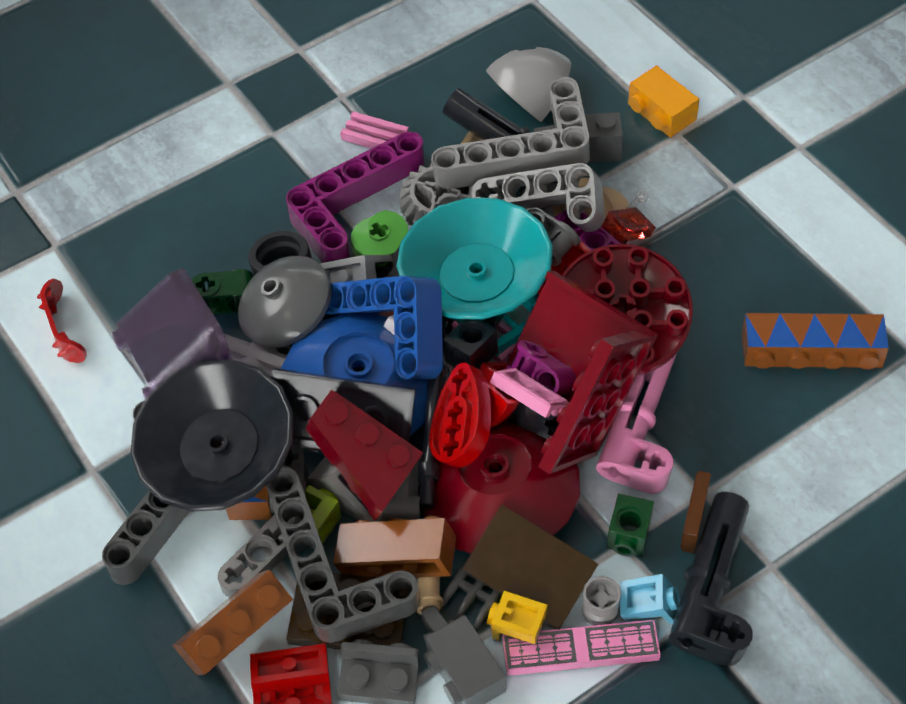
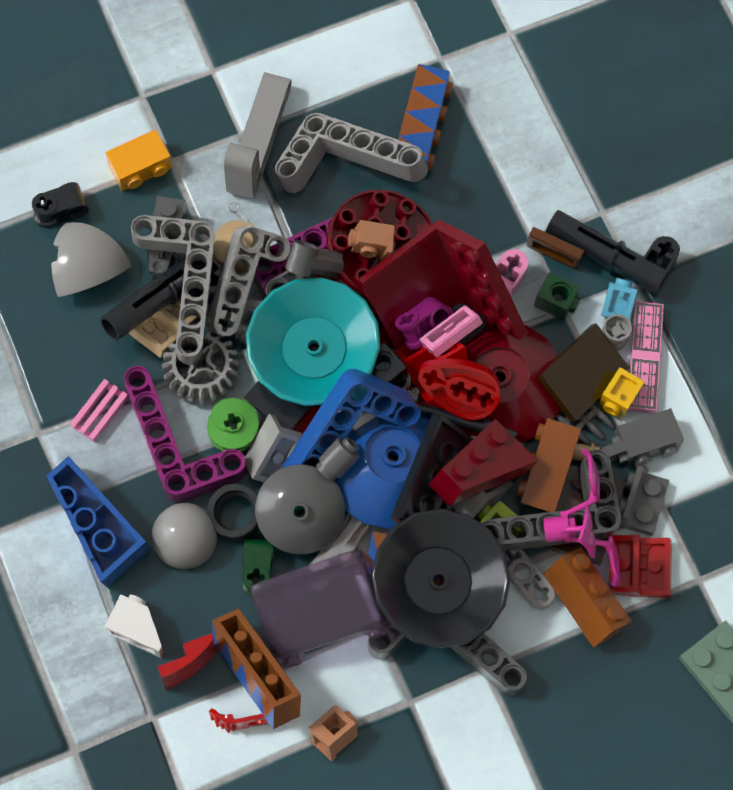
camera: 85 degrees left, 15 degrees up
clear red bracket [601,207,656,244] -> none
none -> black piece [31,182,89,228]
none -> blue wedge [46,456,152,588]
none -> white slope [104,594,164,658]
none -> light grey piece [151,503,218,570]
none -> red slope [158,633,216,690]
none -> dark orange brick [212,608,301,729]
none -> light grey beam [224,72,292,199]
none -> light grey beam [275,113,428,193]
none -> dark grey piece [285,240,344,278]
none -> nougat brick [308,705,358,762]
none -> dark grey brick [316,437,360,481]
none -> nougat brick [348,220,394,262]
none -> dark pink plant [544,449,621,587]

